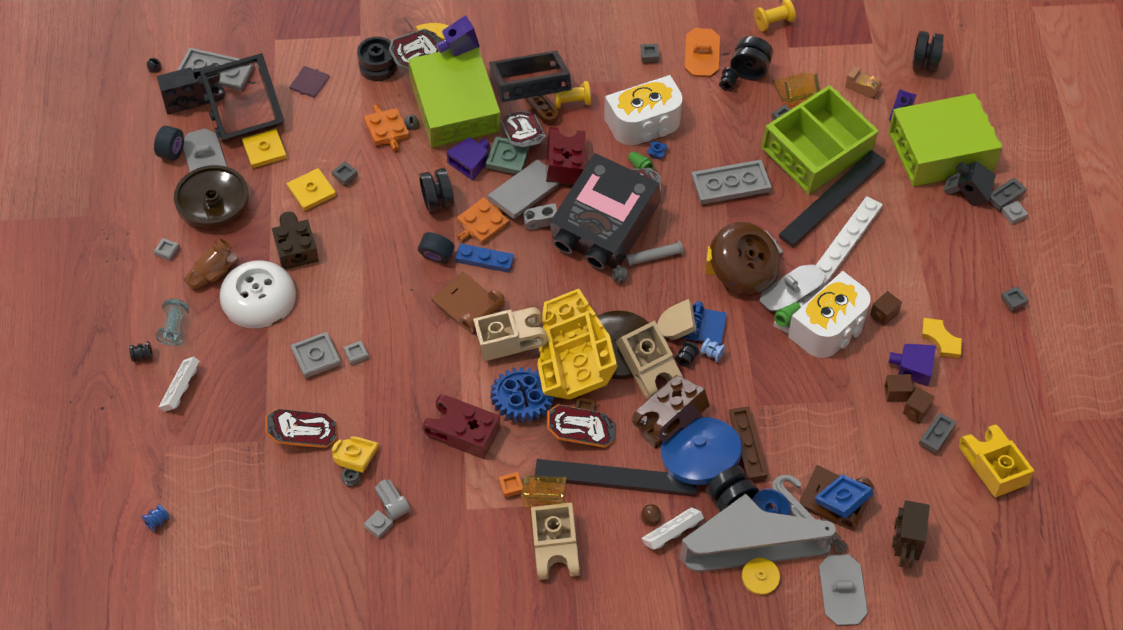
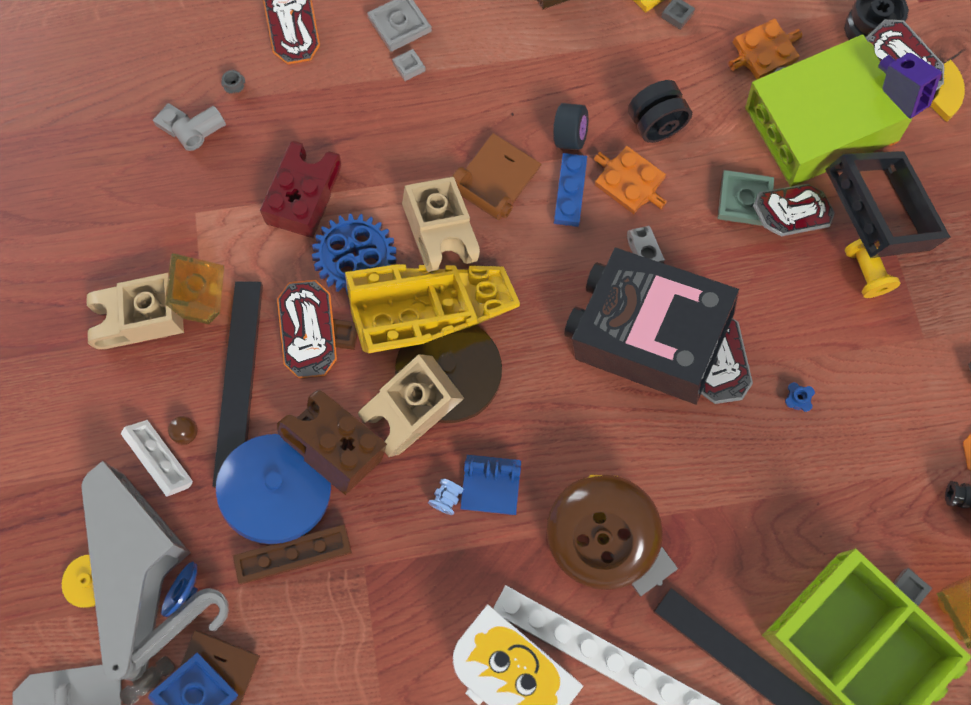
camera: 85 degrees right, 15 degrees up
yellow tile [332,437,379,473] -> none
dark purple torso [446,138,490,181] -> none
light grey tile [487,159,563,219] -> none
orange plate [499,472,524,498] -> none
reddish brown plate [525,95,558,124] -> none
dark red brick [546,127,586,184] -> none
white brick [604,75,682,145] -> none
dark grey plate [612,265,627,284] -> none
light grey pin [626,240,683,266] -> none
bright green cone [628,151,654,170] -> none
tan tile [657,299,696,340] -> none
black bush [675,341,700,368] -> none
light grey plate [691,160,772,205] -> none
black wheel [706,466,759,512] -> none
shield [759,265,826,311] -> none
bright green cone [774,302,801,327] -> none

